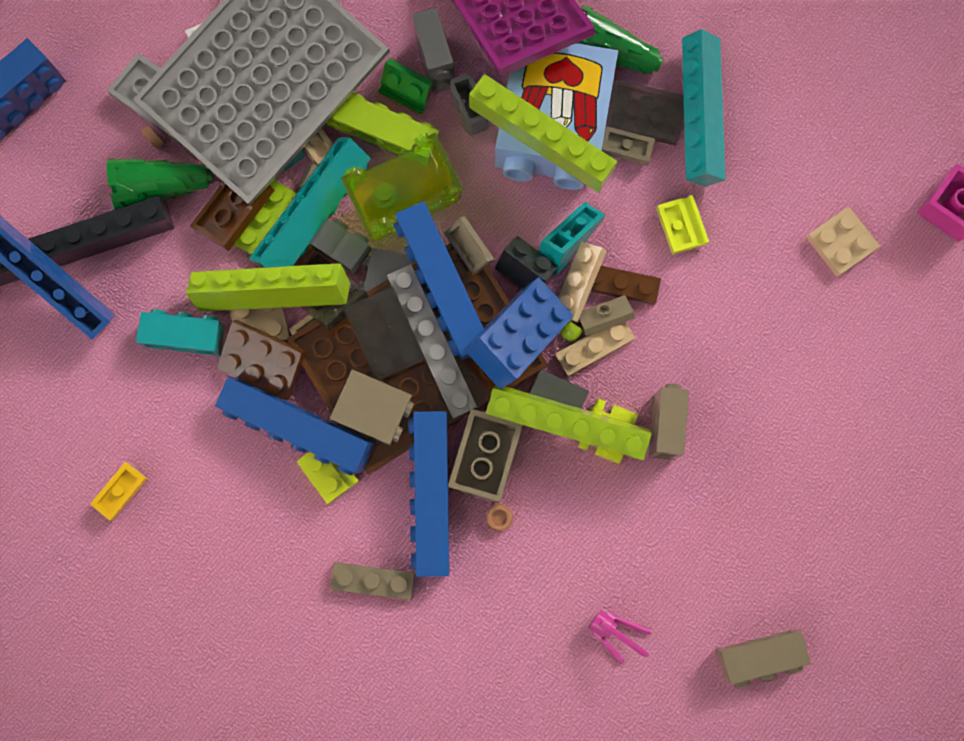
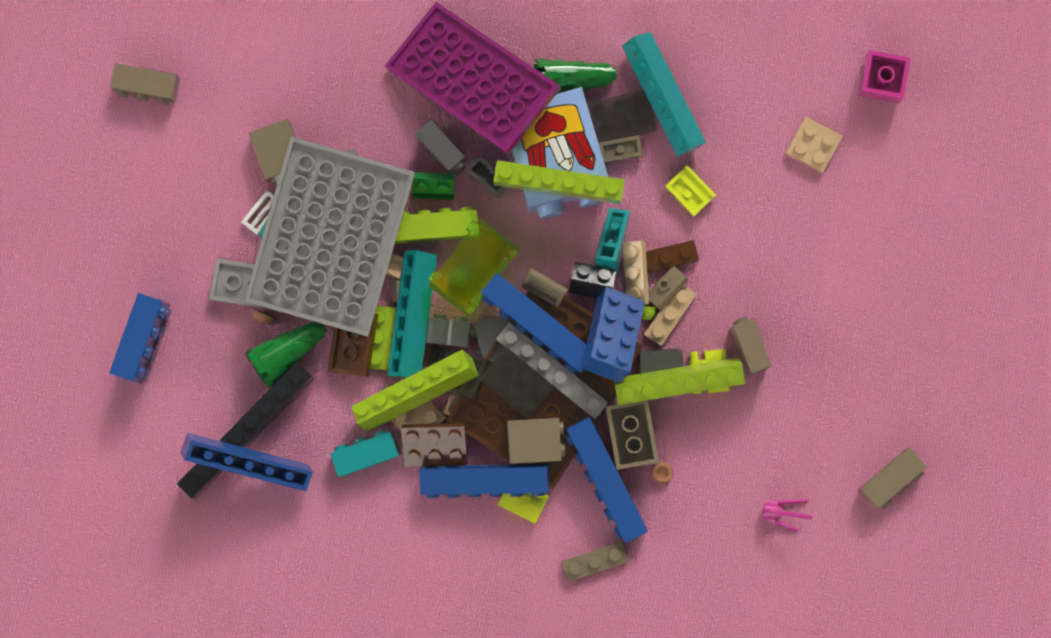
camera: 20 degrees left, 5 degrees up
yellow plate [90,462,148,521] -> none

